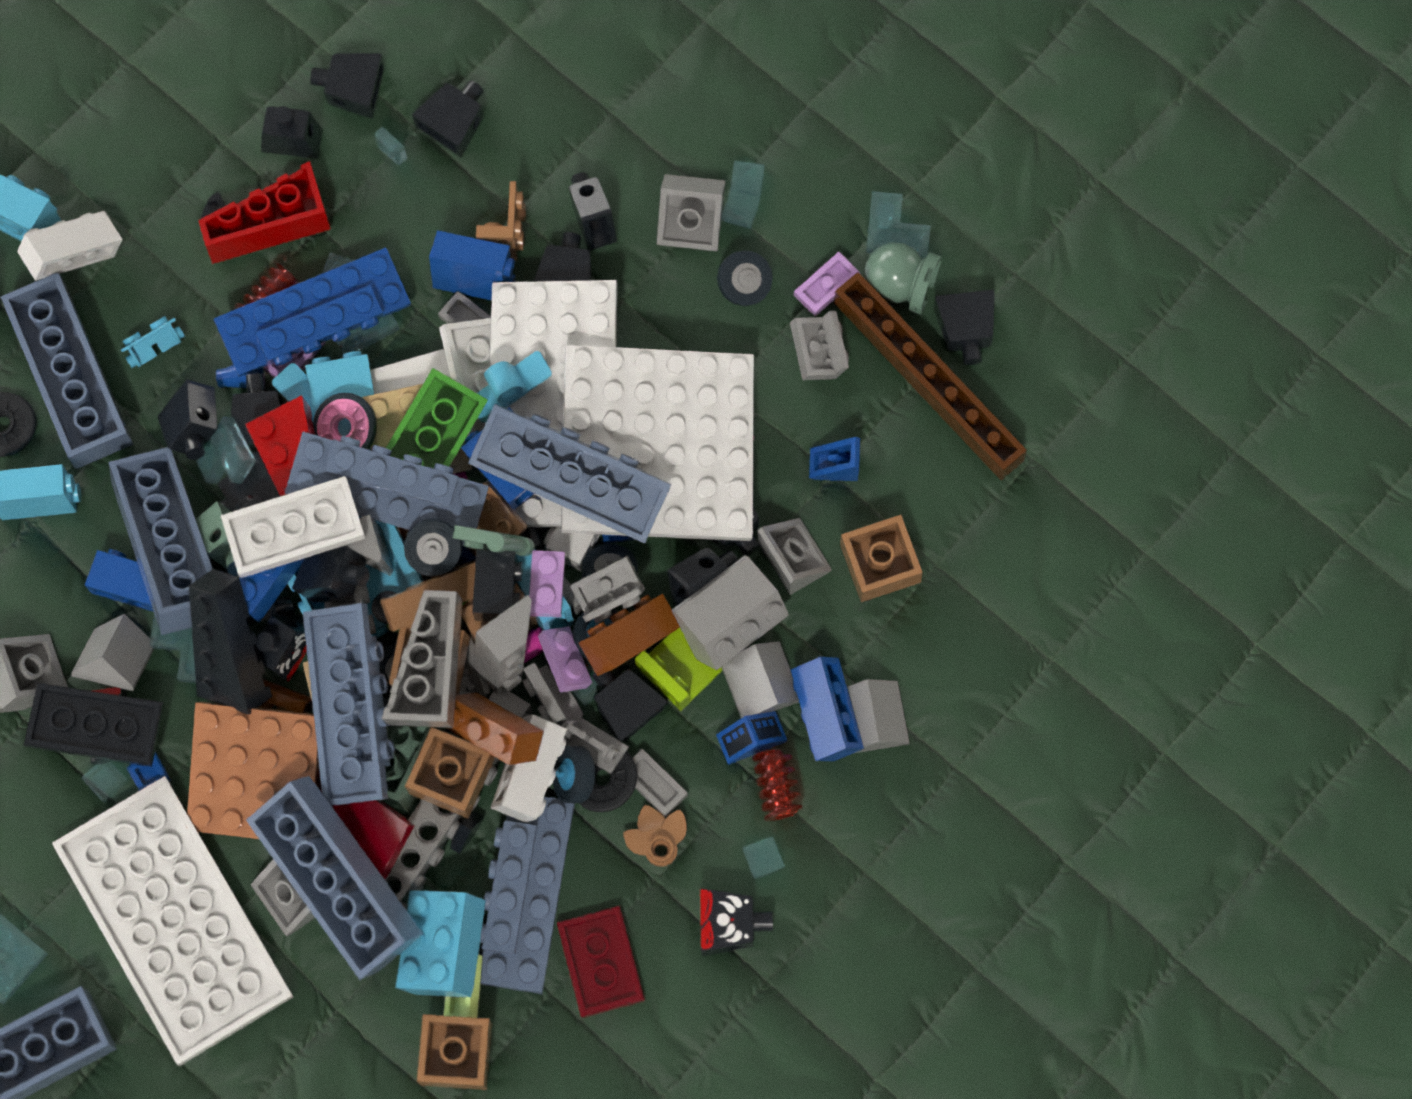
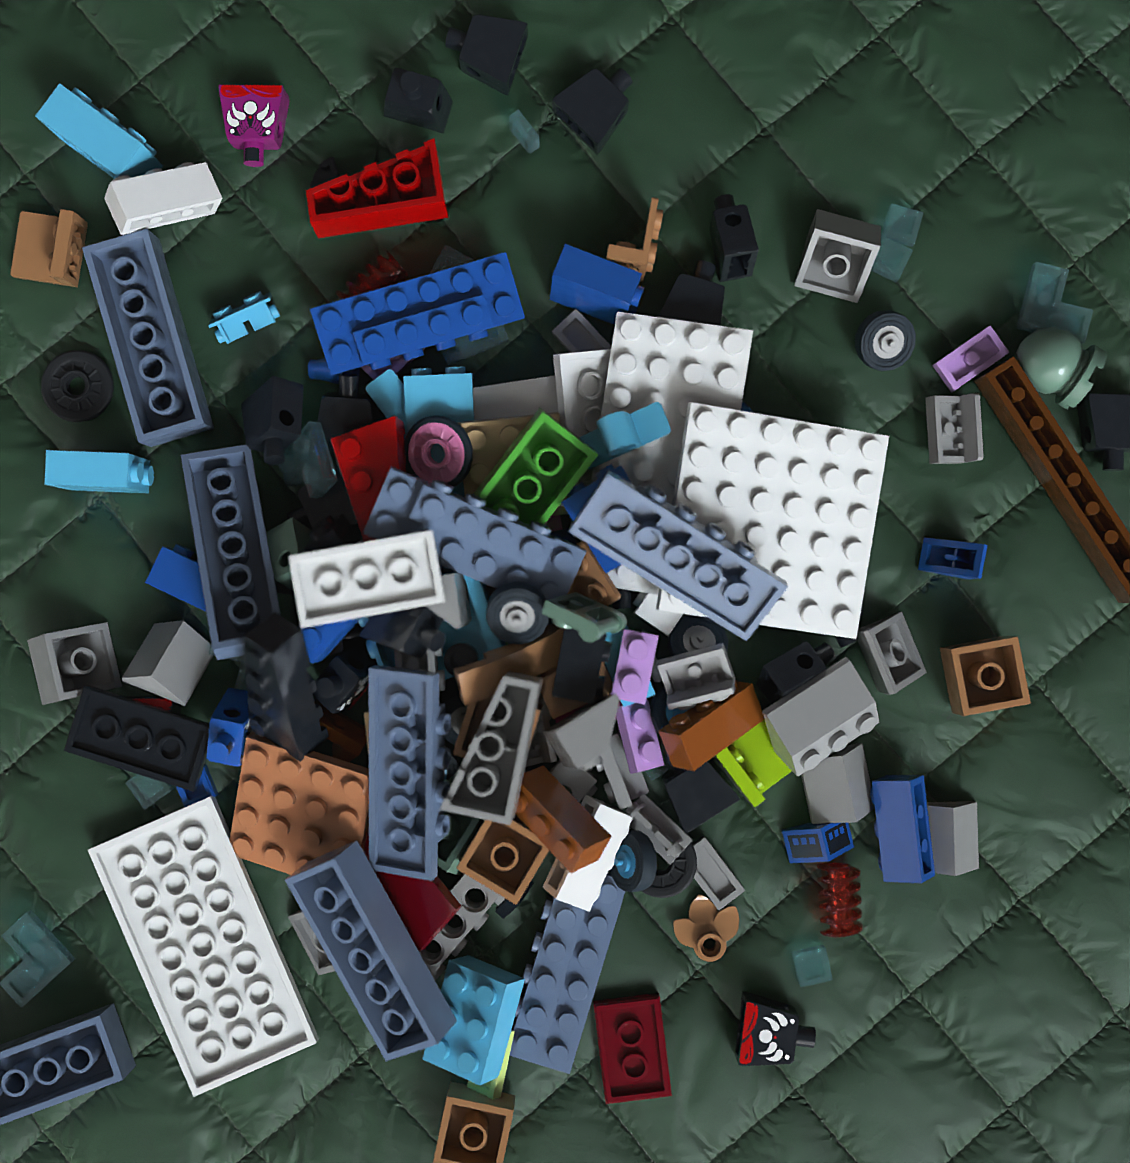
camera: 10 degrees right, 15 degrees up
none -> blue torso [206,688,254,767]
none -> torso [219,85,289,167]

